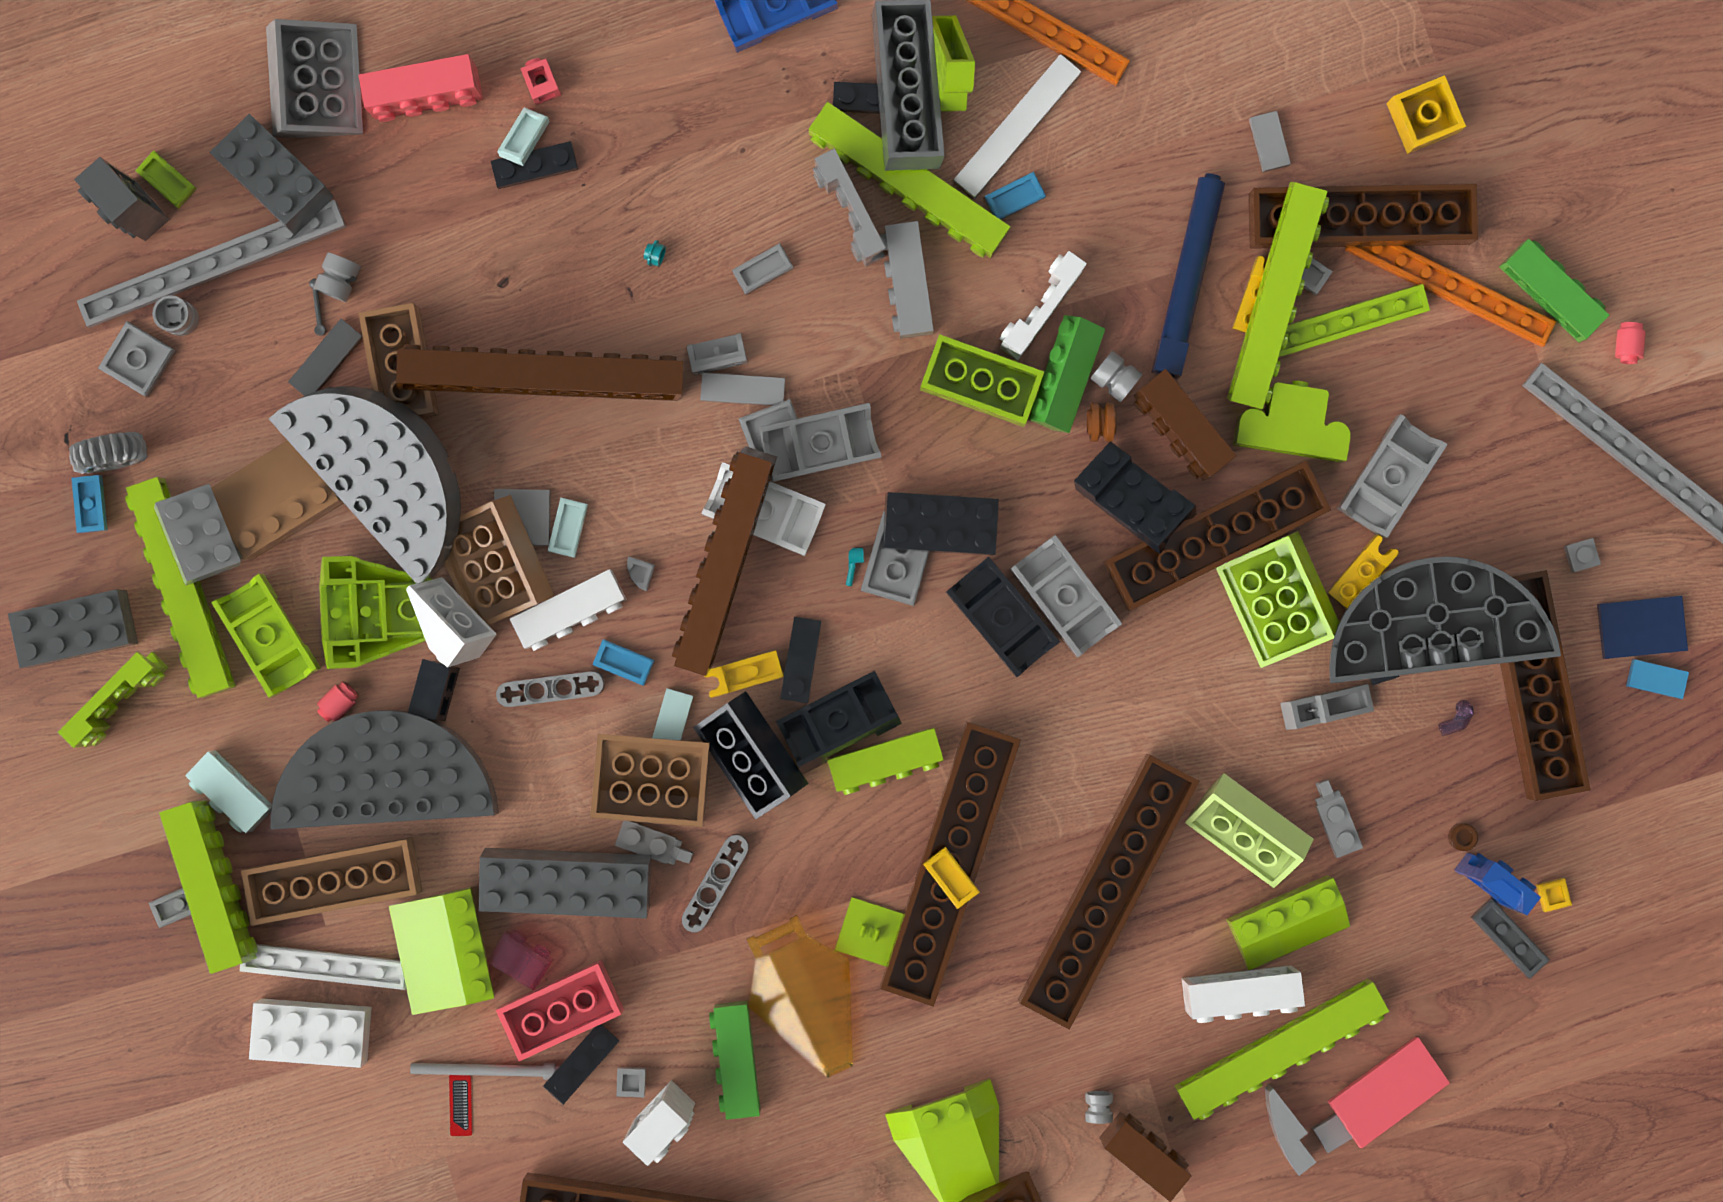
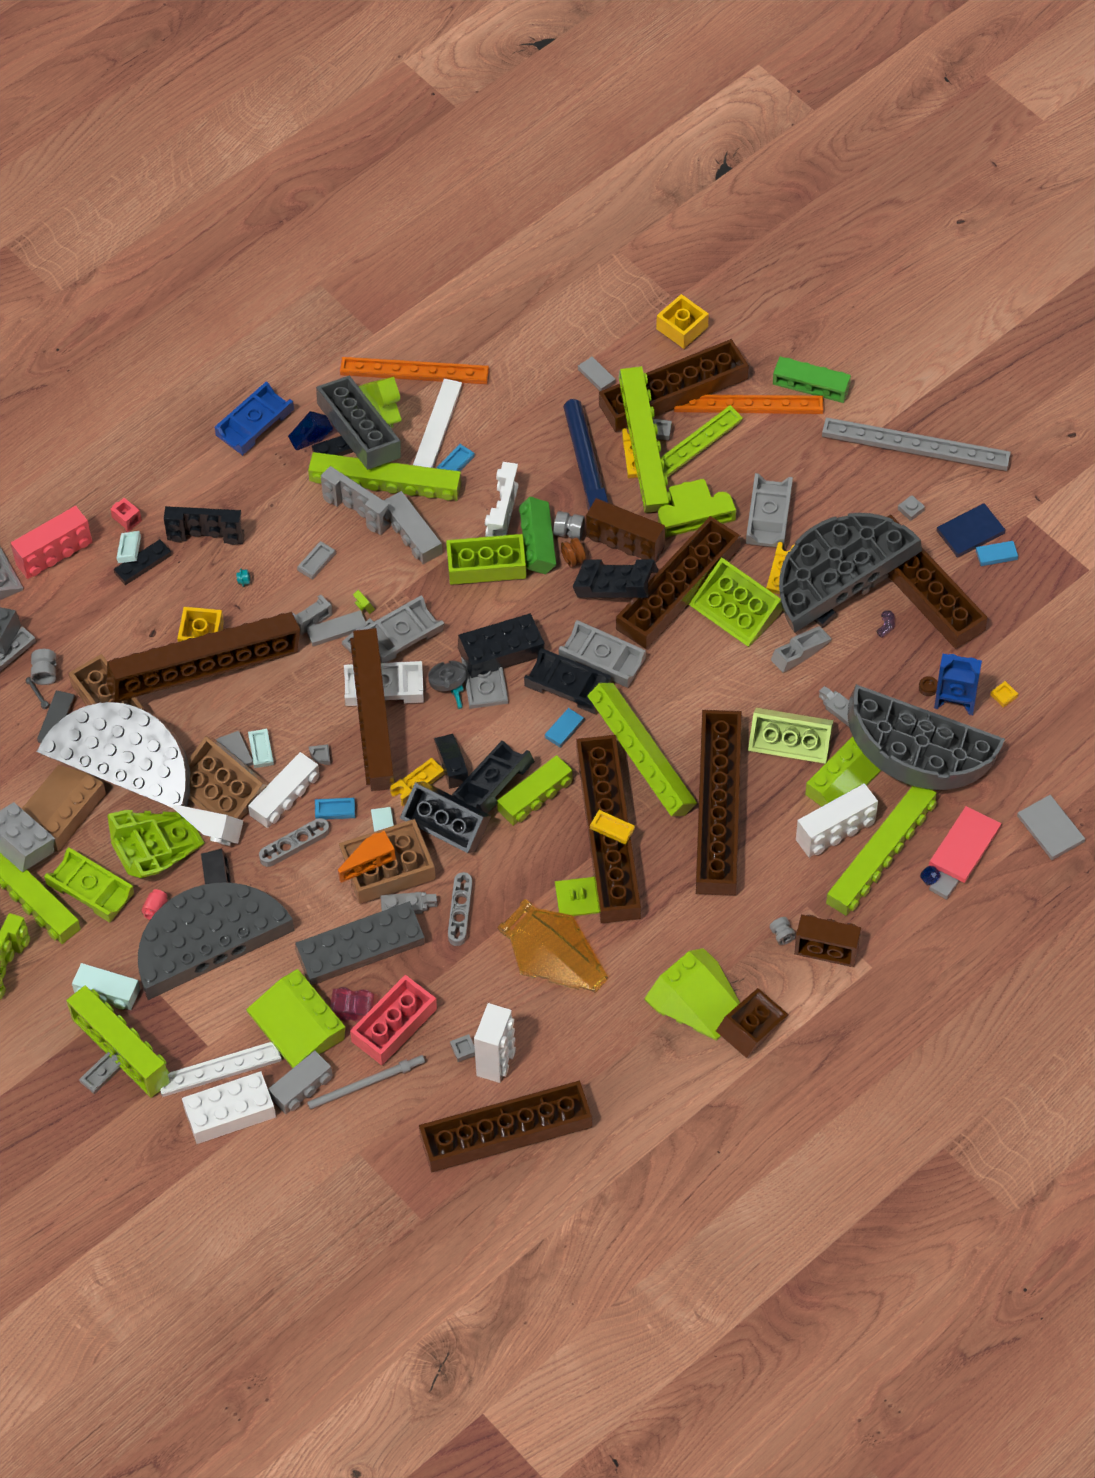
camera: 25 degrees left, 30 degrees down
medium nougat brick [241,837,423,926] -> none
sticker [449,1075,472,1136] -> none
black plate [542,1024,619,1105] -> none
bright green brick [709,1001,761,1120] -> none
light grey slope [1265,1084,1316,1176] -> none
dark grey tile [1470,898,1550,979] -> none
coral brick [1615,322,1646,364] -> none
none -> black piece [164,506,244,545]
none -> yellow brick [177,607,224,642]
none -> light grey brick [268,1051,333,1114]
none -> clear blue slope [288,411,333,450]
none -> orange slope [338,831,396,883]
none -> lime plate [353,590,375,614]
none -> flat silver tile [428,661,467,691]
none -> dark azure tile [545,708,584,748]
none -> lime brick [587,683,697,816]
none -> dark grey brick [847,684,1005,790]
none -> clear blue axle [920,866,940,885]
none -> light grey tile [1017,795,1085,860]

